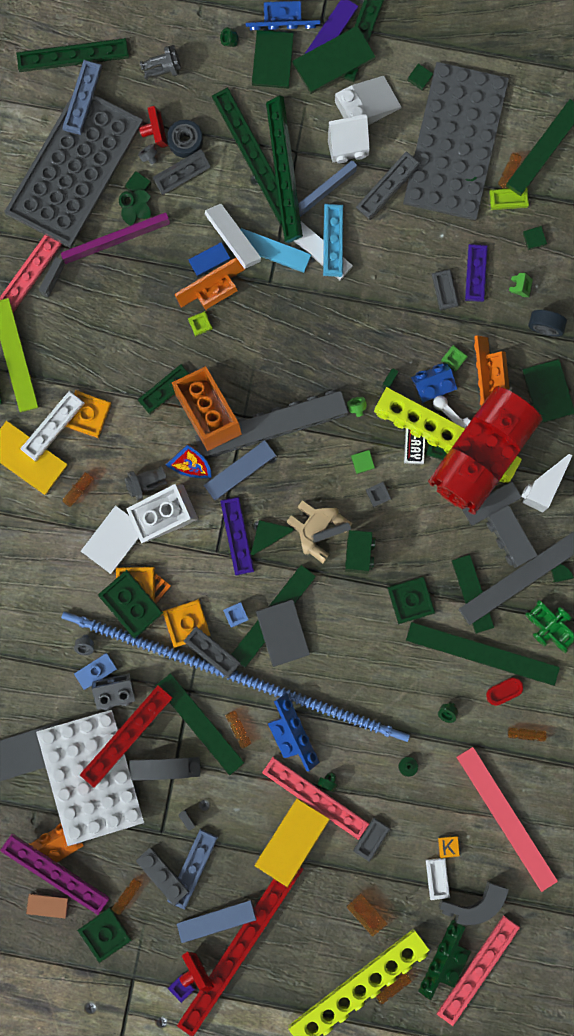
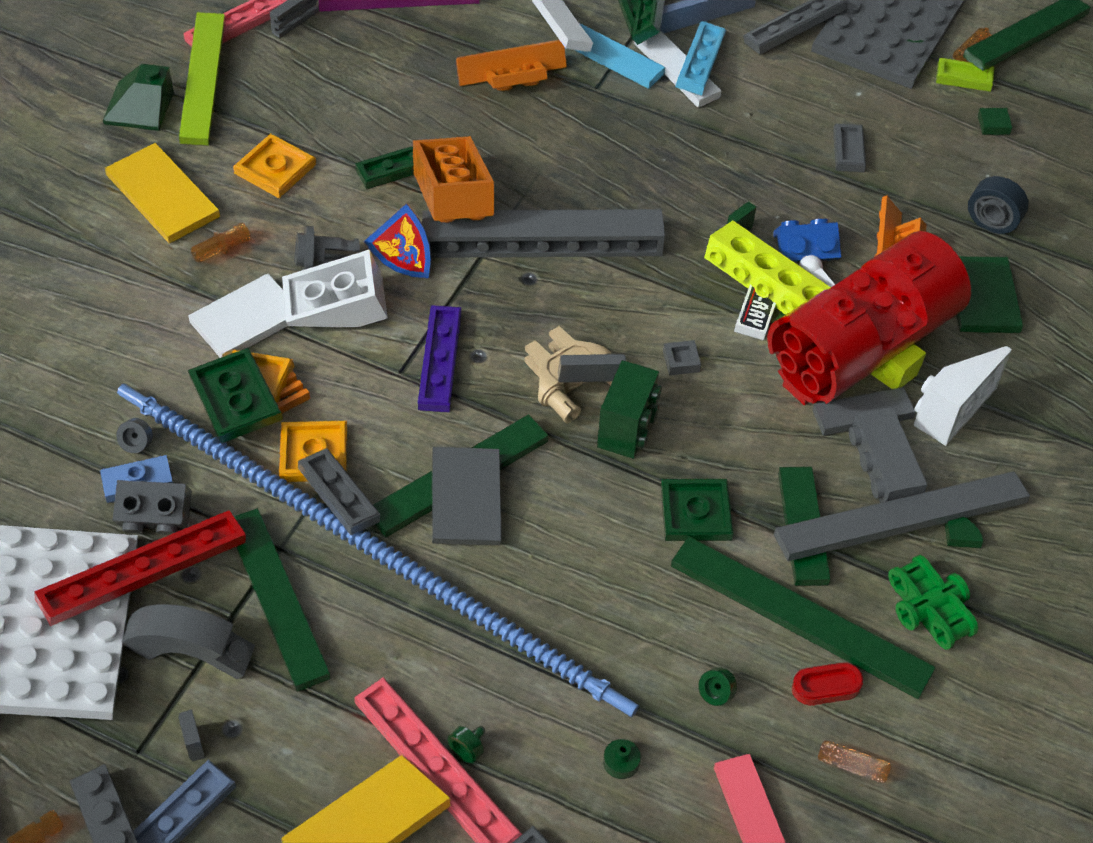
camera: 10 degrees right, 30 degrees down
white tile [20,391,85,462] -> none
blue tile [188,242,230,277] -> none
lime tile [188,311,213,337] -> none
sand blue tile [203,440,276,501] -> none
medium blue tile [223,602,248,628] -> none
clear orange axle [226,711,251,748] -> none
dark green tile [251,520,294,556] -> none
blue bracket [268,693,320,771] -> none
bright green tile [347,397,367,417] -> none
bright green tile [351,450,375,475] -> none
bright green tile [441,345,468,372] -> none
dark purple tile [465,244,488,302] -> none
bright green tile [509,273,533,297] -> none

